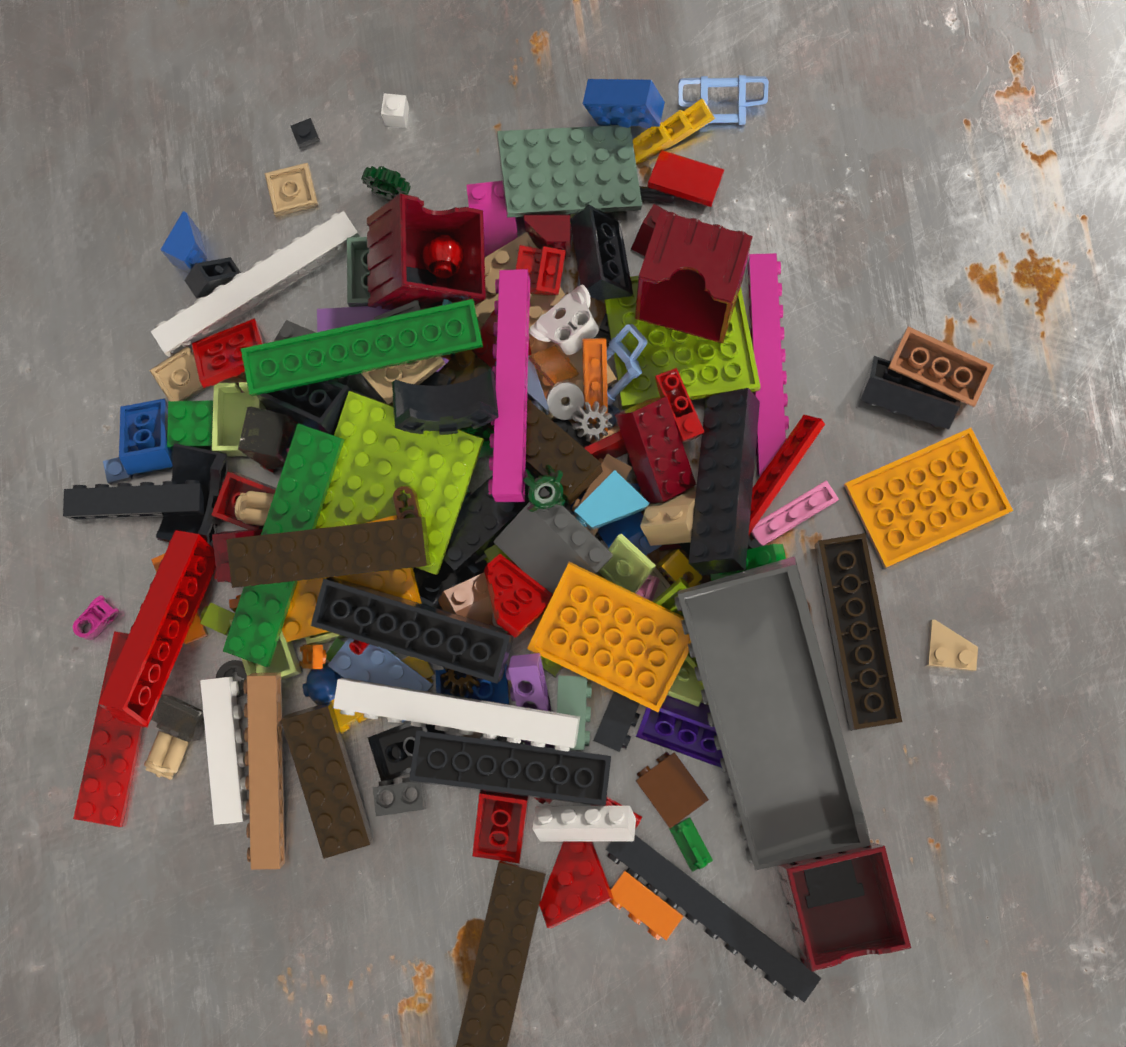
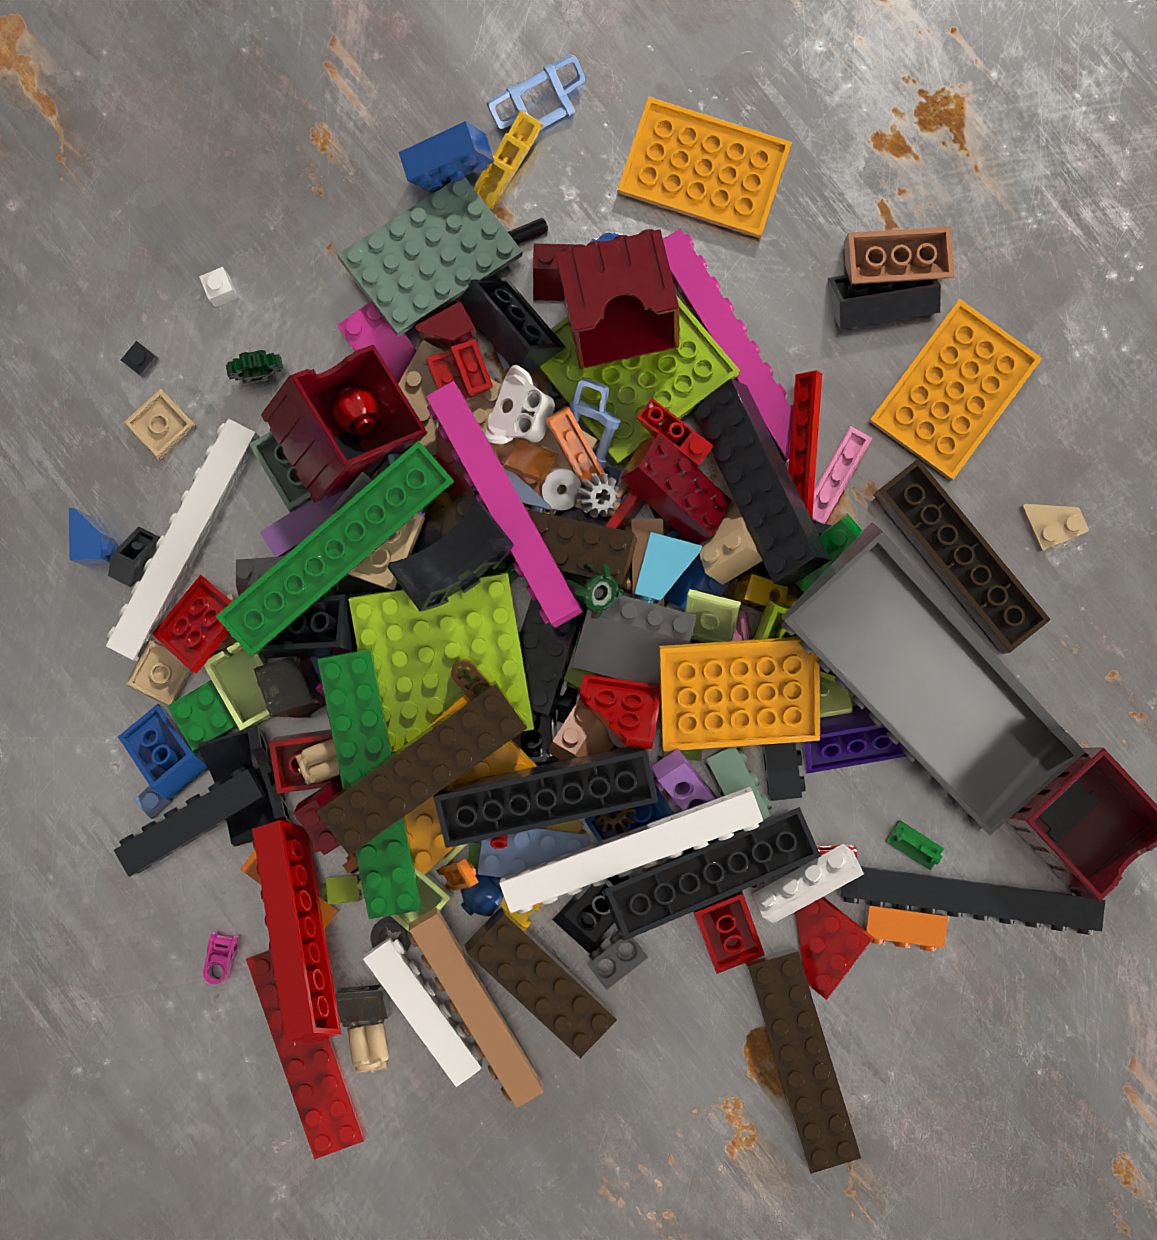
camera: 35 degrees left, 5 degrees up
reddish brown brick [635,752,709,829] -> none
red tile [647,150,724,207] -> none
none -> light orange plate [617,97,792,239]

